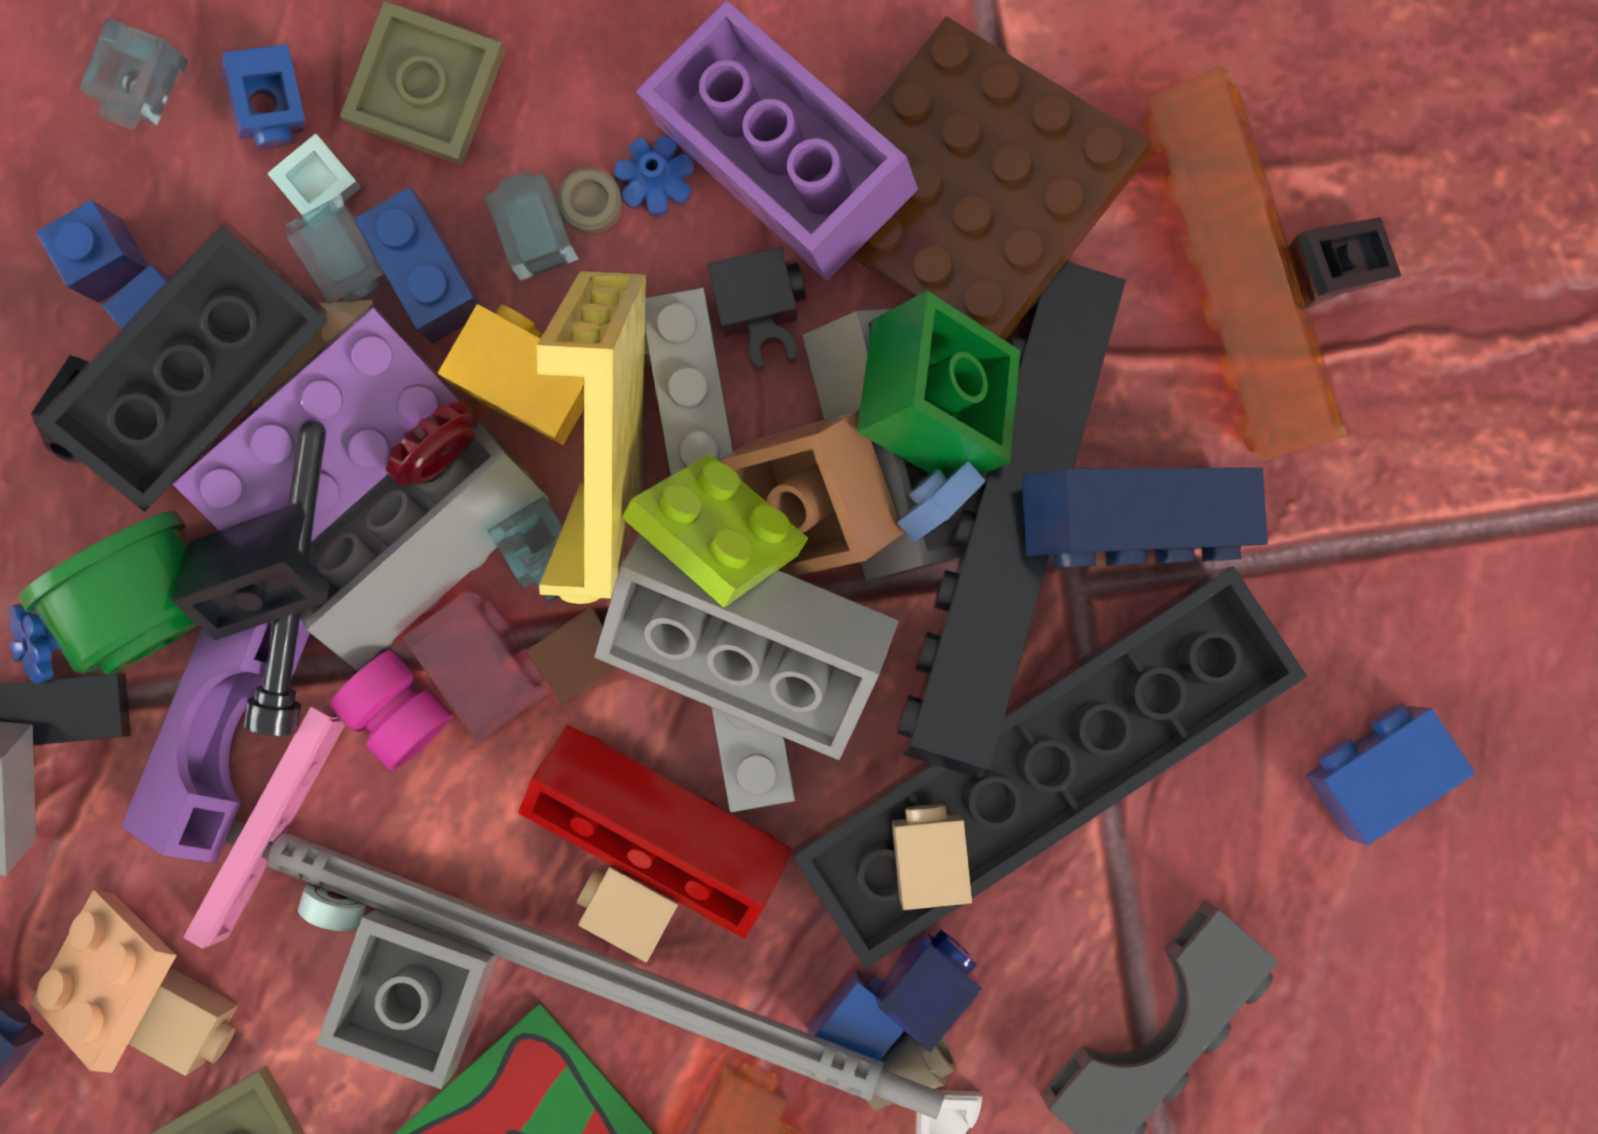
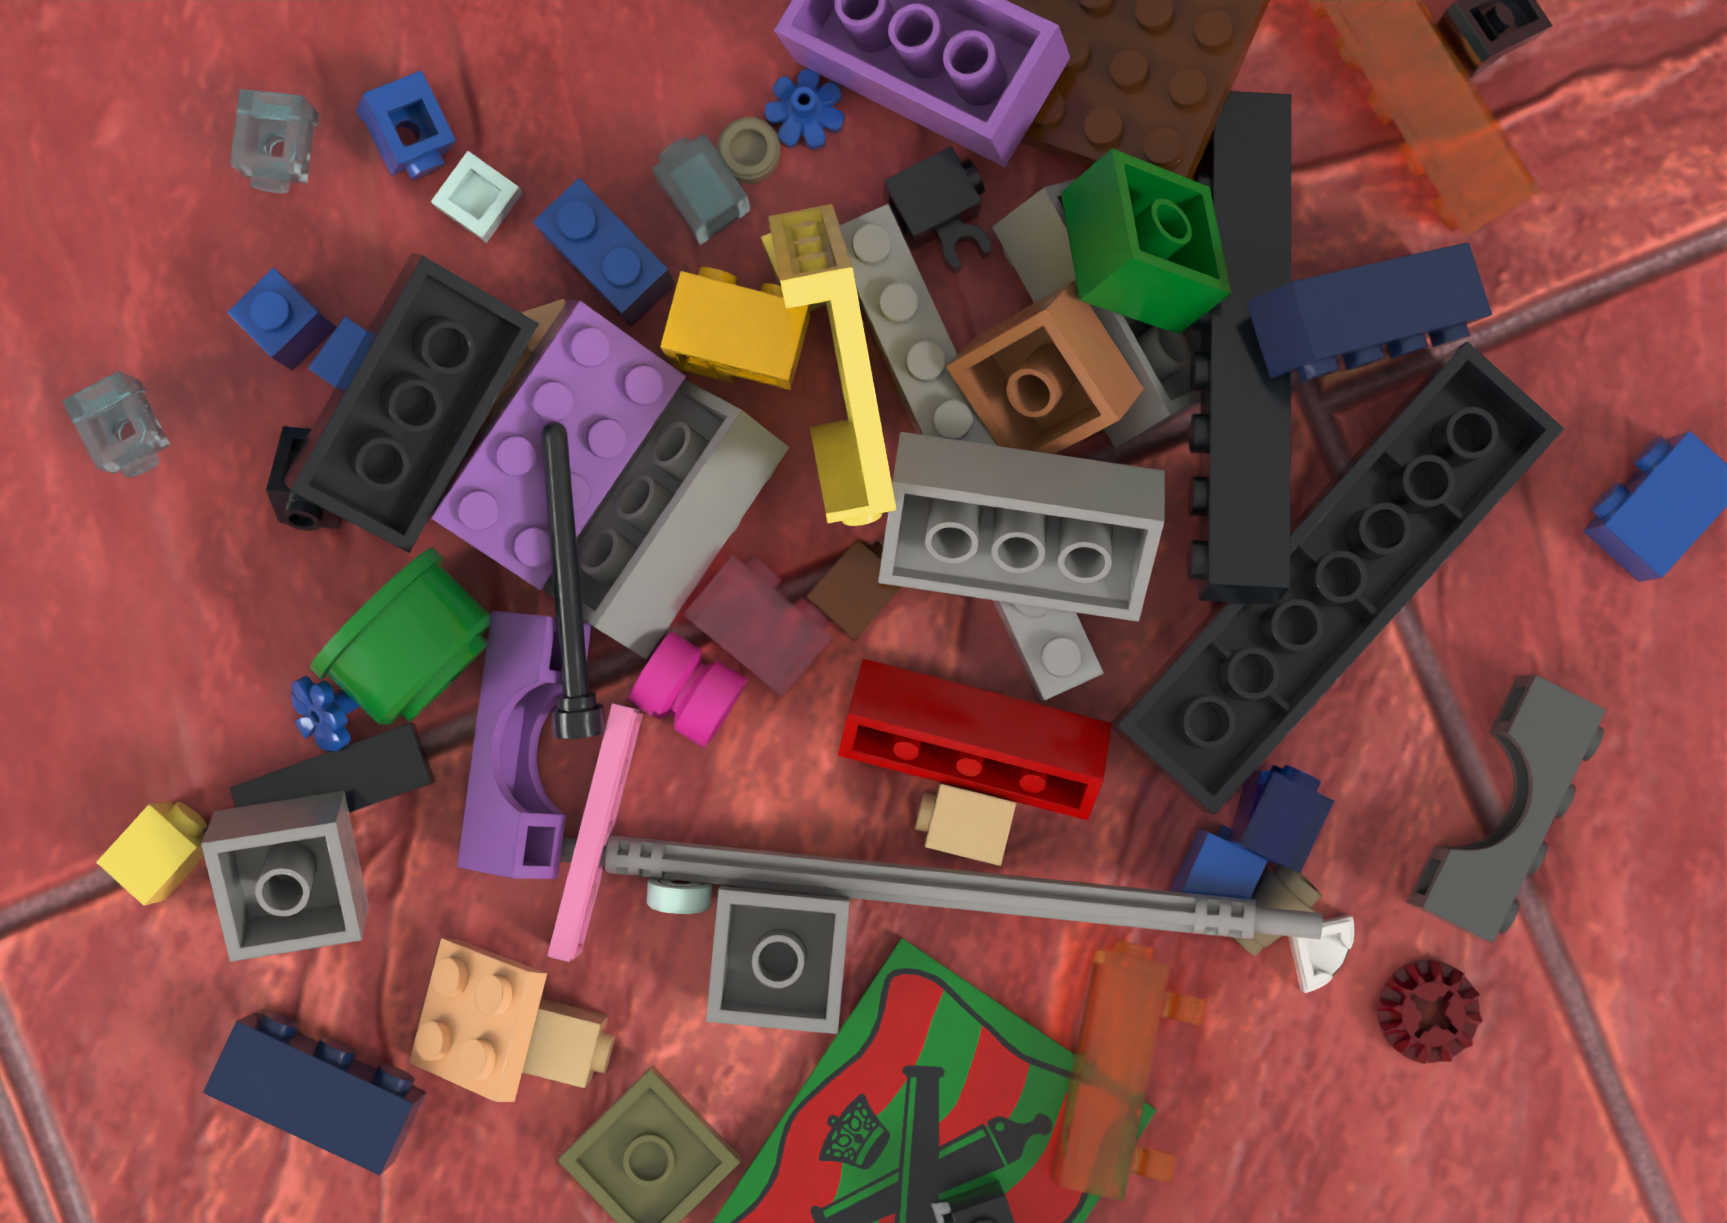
camera: 15 degrees left, 0 degrees up
black panel [172,504,330,640] -> none
clear light blue brick [285,194,385,304] -> none
olive plate [340,1,506,166] -> none
dark red gear [385,401,479,486] -> none
clear light blue brick [487,496,563,603] -> none
lime plate [622,454,809,608] -> none
tan brick [892,804,972,910] -> none
medium blue plate [897,461,985,542] -> none

